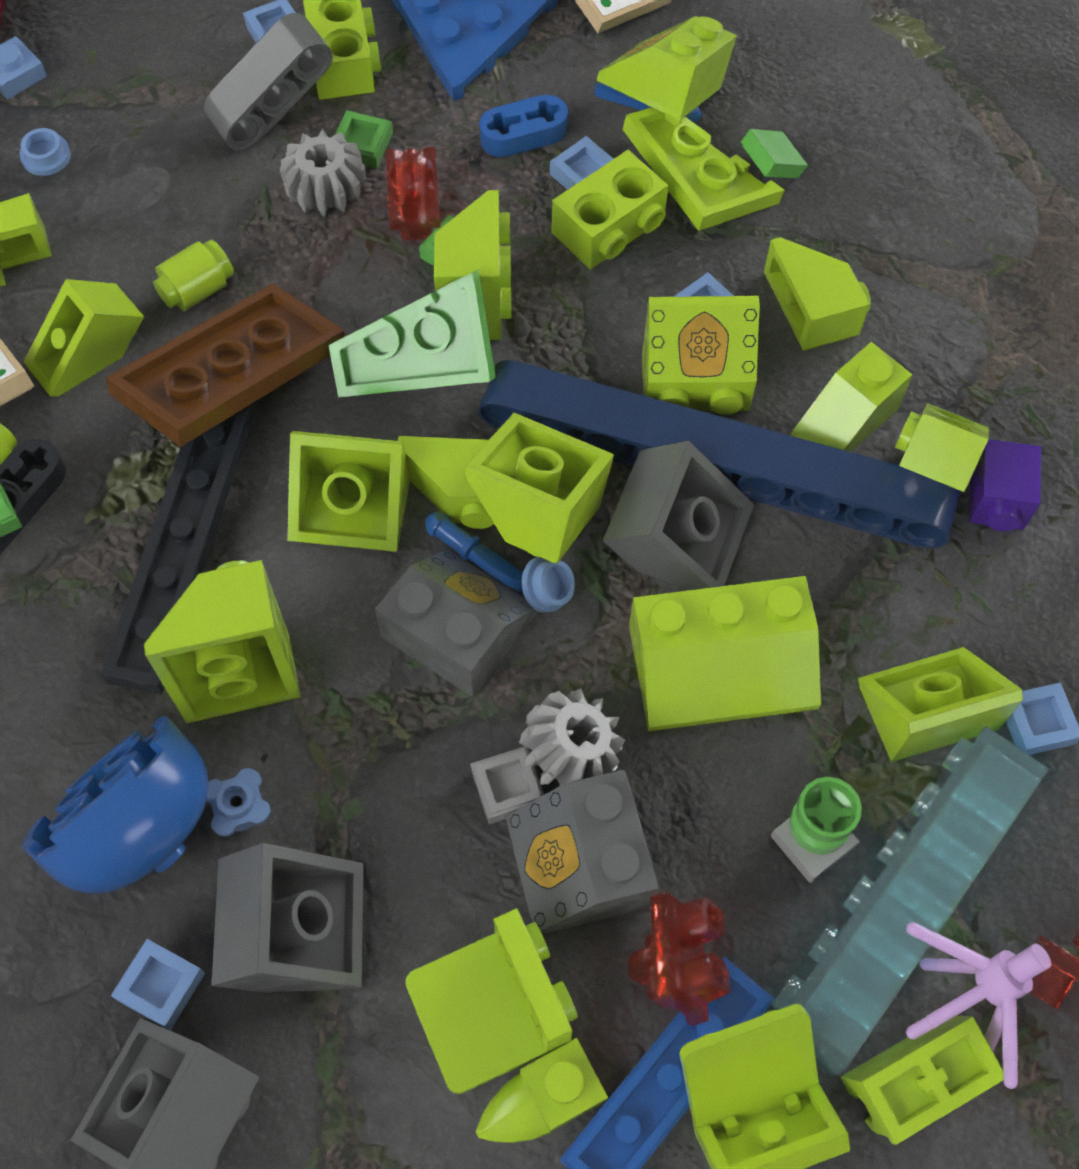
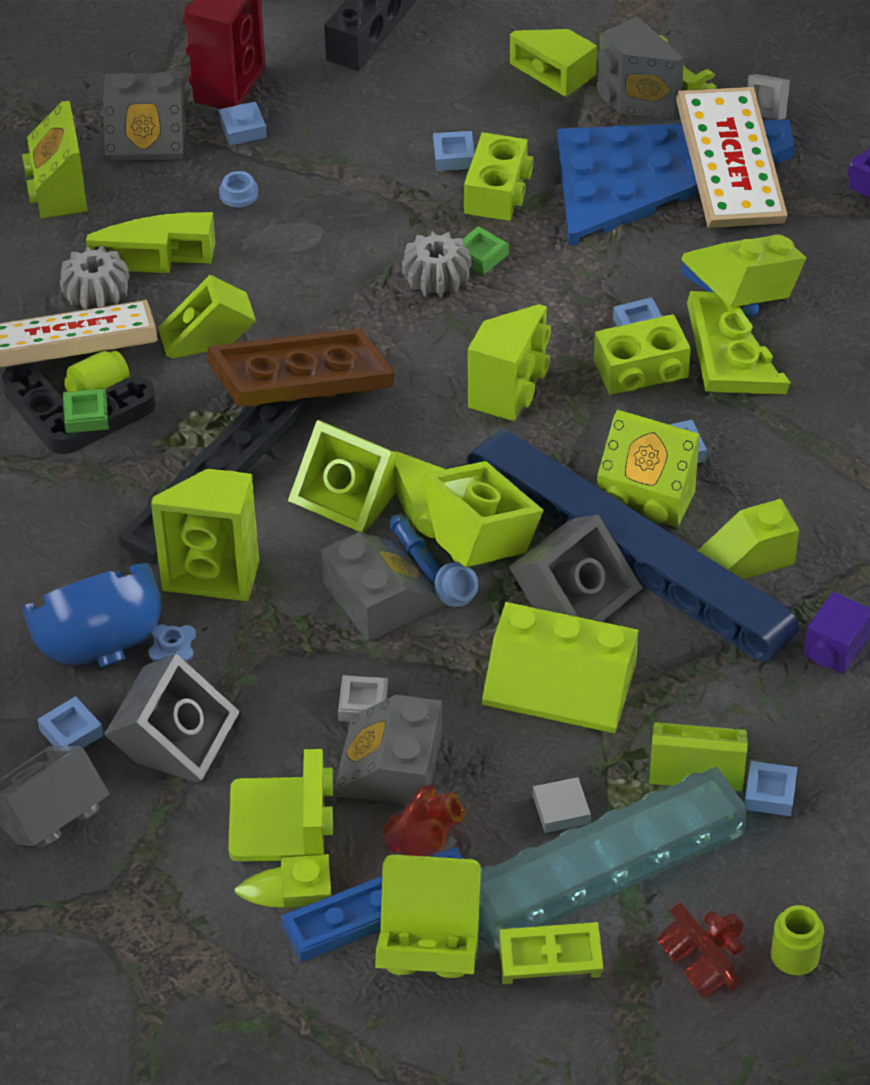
camera: 25 degrees right, 15 degrees down
lime brick [153,239,234,311] -> none
dark grey beam [204,13,333,151] -> none
wing [328,269,496,398] -> none
clear red hips [386,147,441,240] -> none
blue beam [479,95,568,157] -> none
light grey gear [519,689,625,786] -> none
bright green tile [741,129,808,178] -> none
lime slope [764,237,871,351] -> none
bright green wheel [789,777,862,855] -> none
lime brick [895,403,989,492] -> none
lavender plant [906,922,1051,1089] -> none

